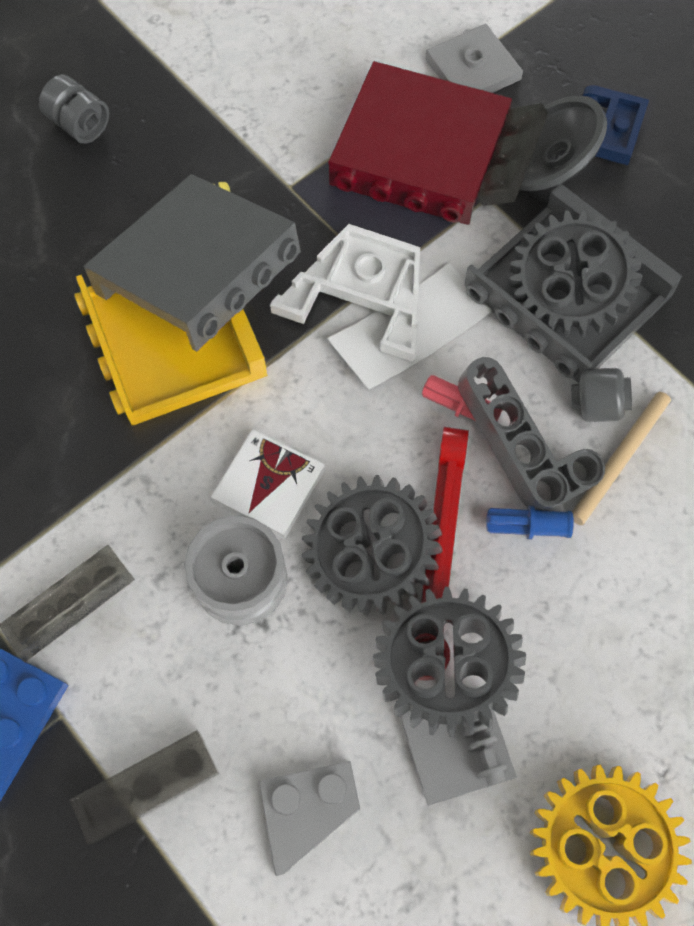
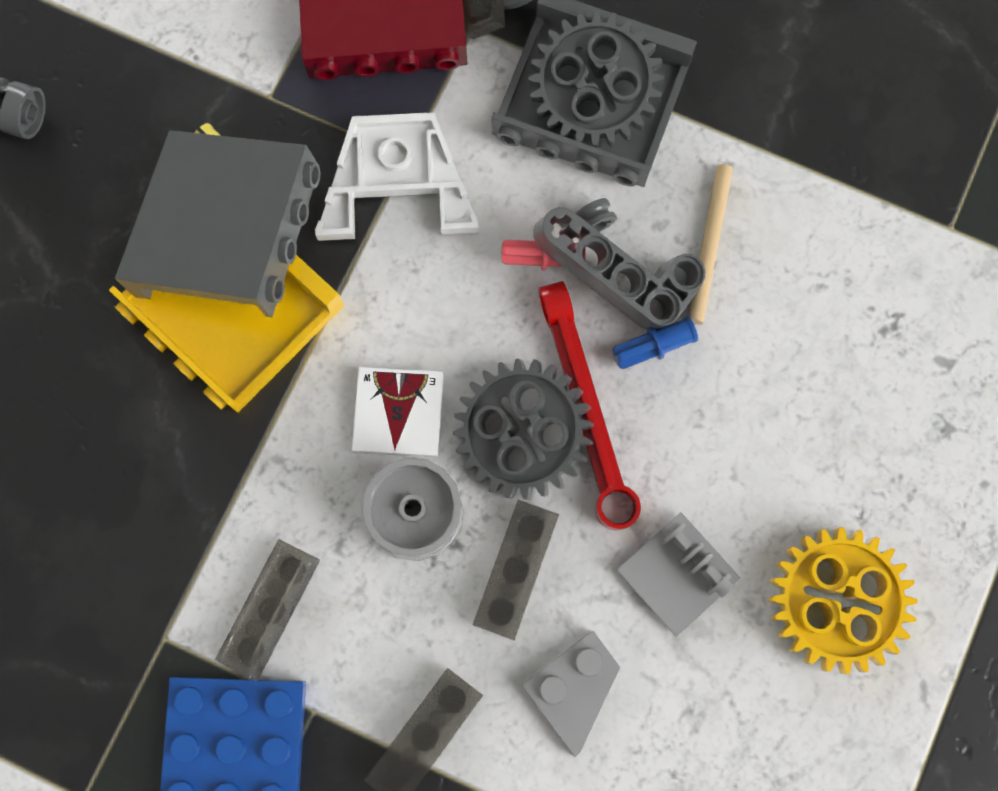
camera: 25 degrees left, 10 degrees up
white sticker [327,263,492,390] -> none
dark grey gear [373,587,526,737] -> none
dark grey head [571,368,632,422] -> none
none -> clear smoke plate [472,499,559,640]
none -> dark grey bush [576,198,617,232]

